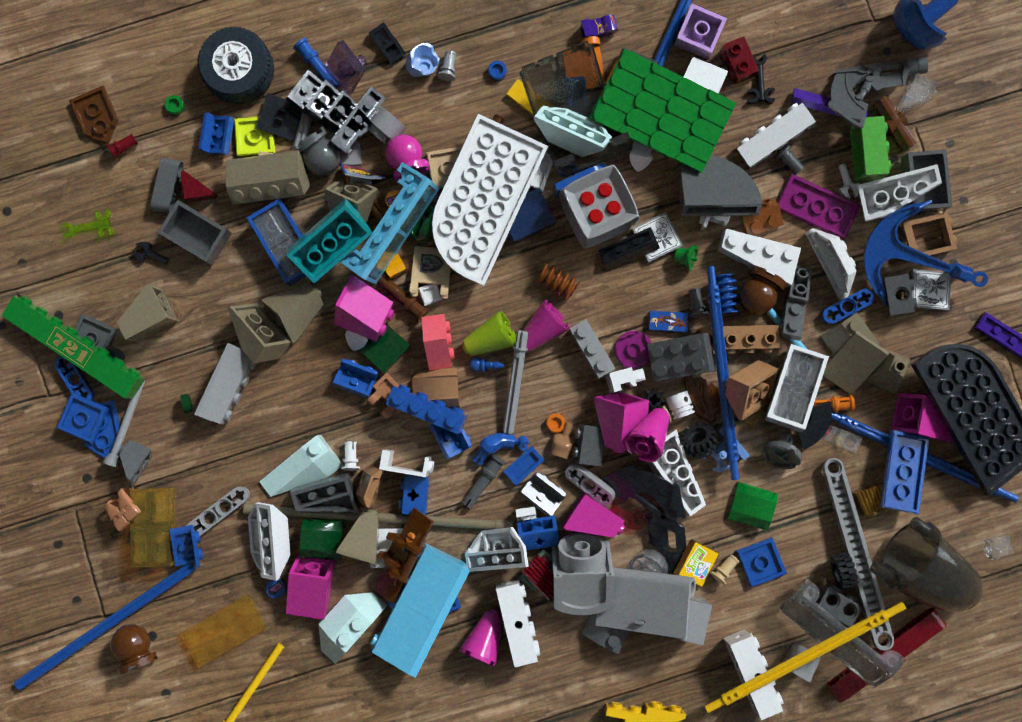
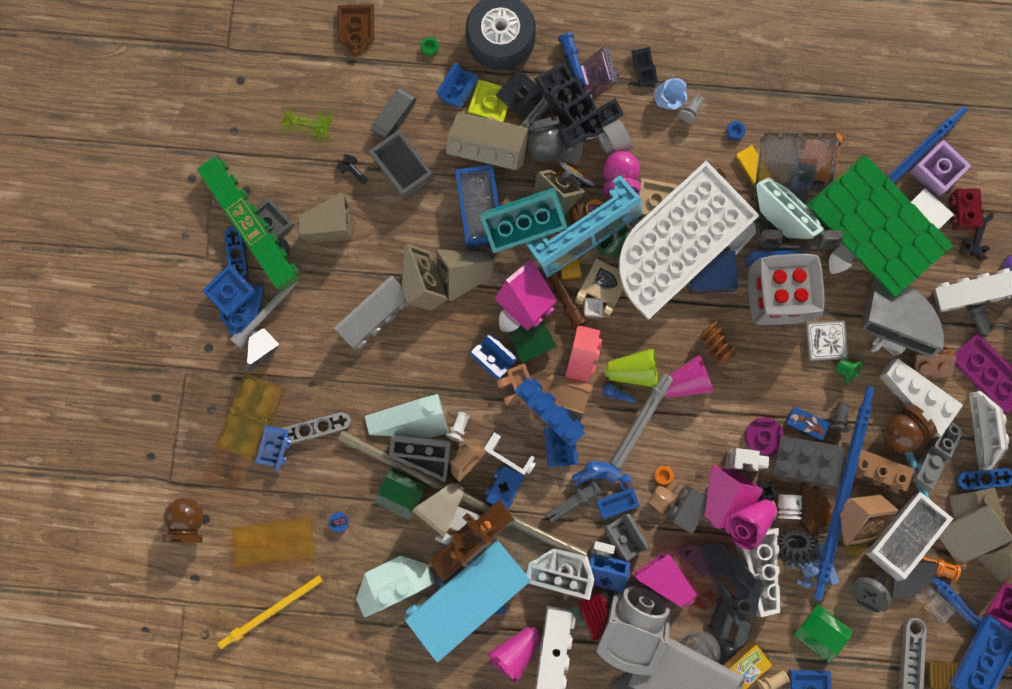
camera: 20 degrees right, 5 degrees down
blue axle [14,563,196,690] -> none
nougat piece [104,487,141,531] -> none
dark red pin [106,133,138,160] -> none
dark green tile [180,393,193,413] -> none
dark red slope [181,170,218,203] -> none
white wedge [248,502,290,581] -> none
dark pink slope [286,554,336,619] -> none
light grey beam [565,462,615,506] -> none
light grey brick [568,319,615,380] -> none
dark purple leg [580,15,618,39] -> none
black slope [598,227,660,271] -> none
blue piece [716,274,740,314] -> none

